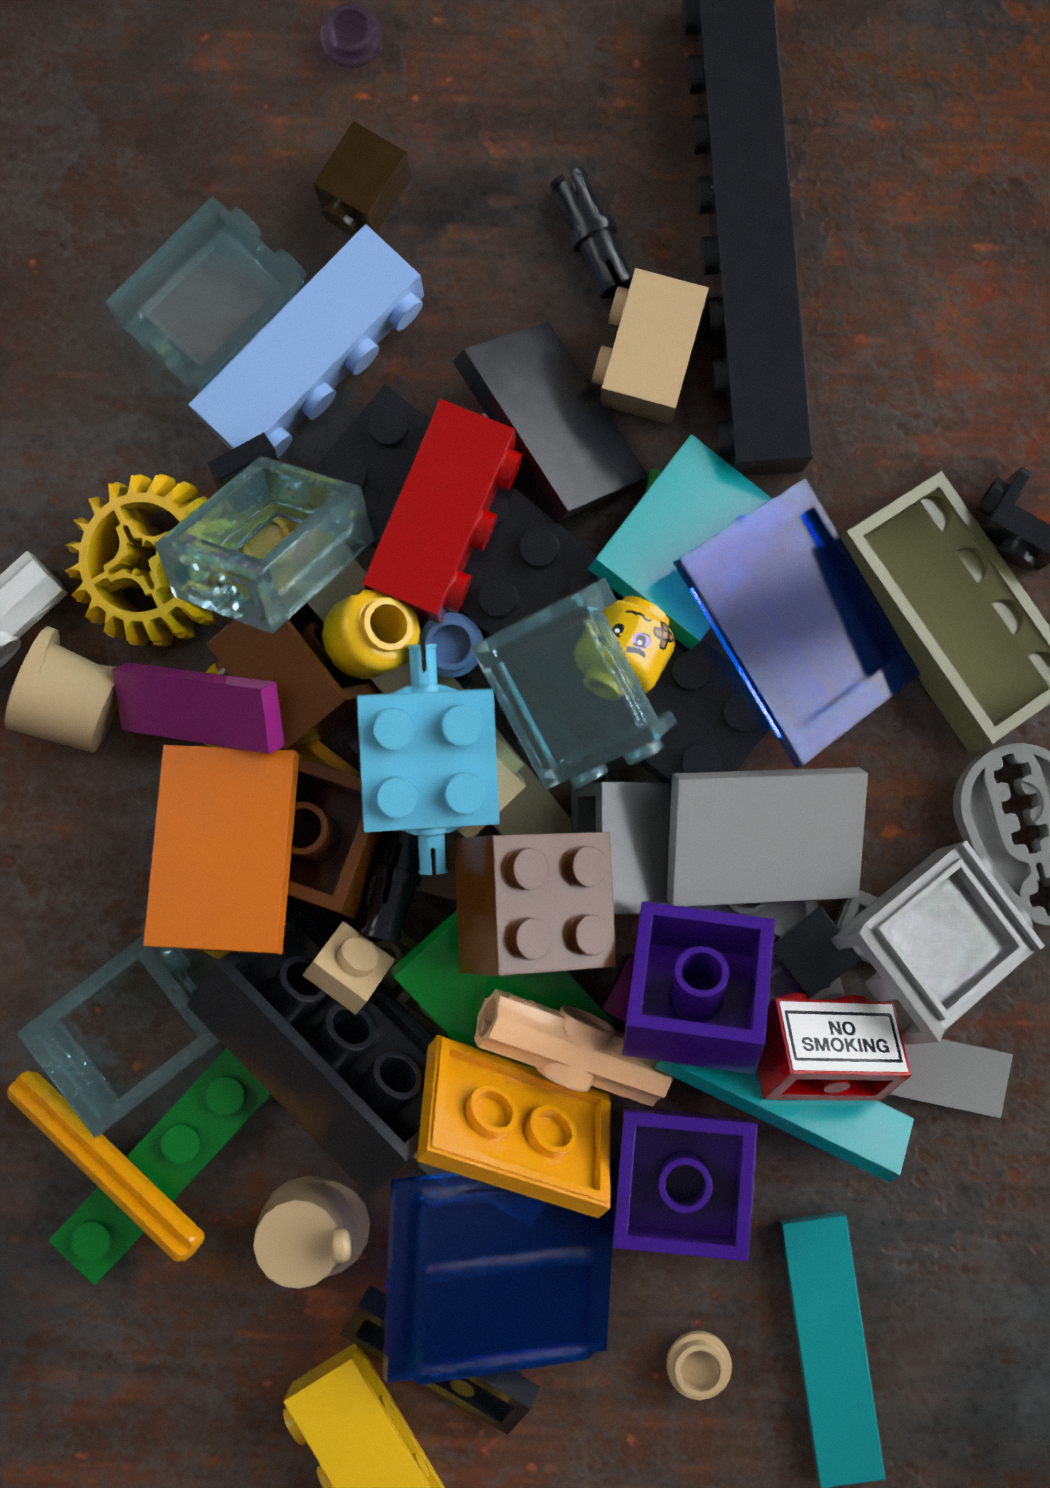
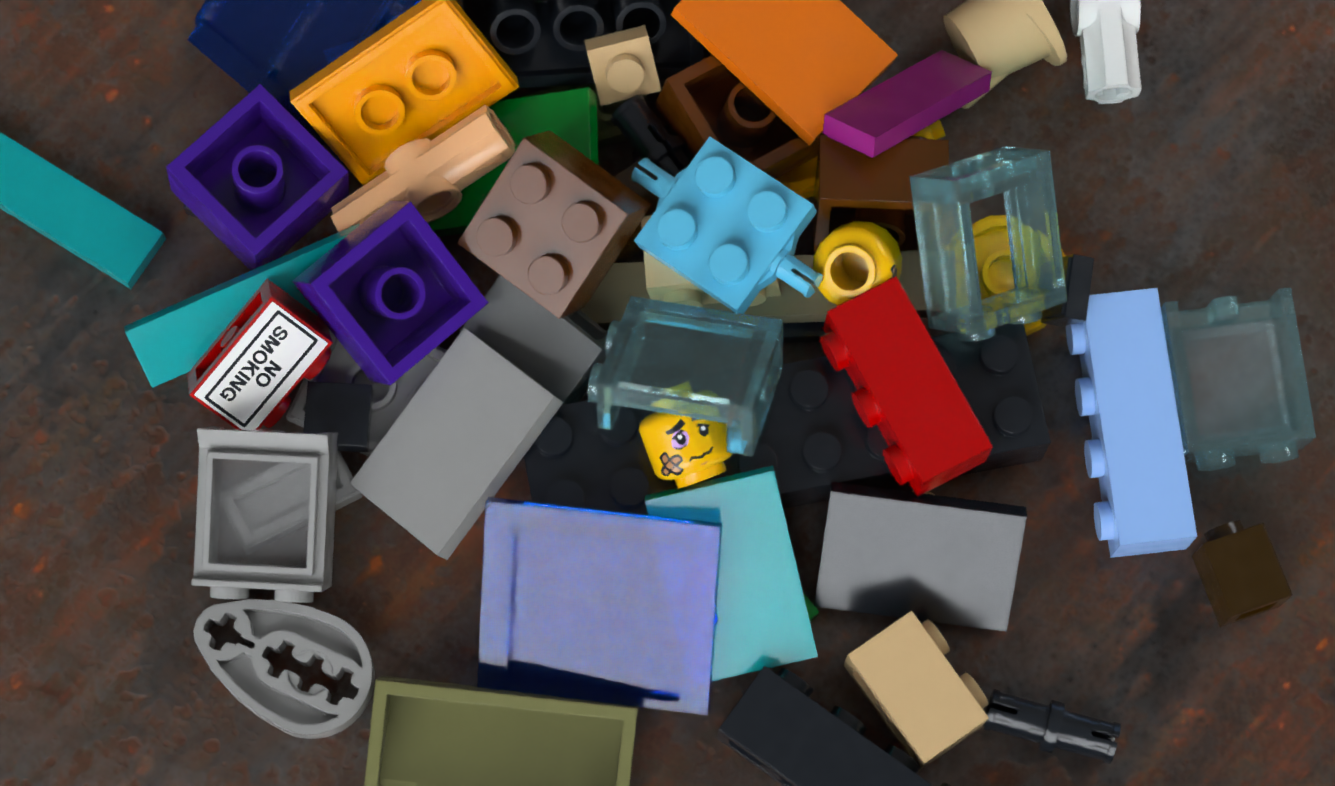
camera: 125 degrees right, 10 degrees down
yellow gear [64,474,238,647] -> none
medium blue plate [419,612,484,678] -> none
tan plate [666,1331,732,1400] -> none
light grey tile [890,1029,1013,1118] -> none

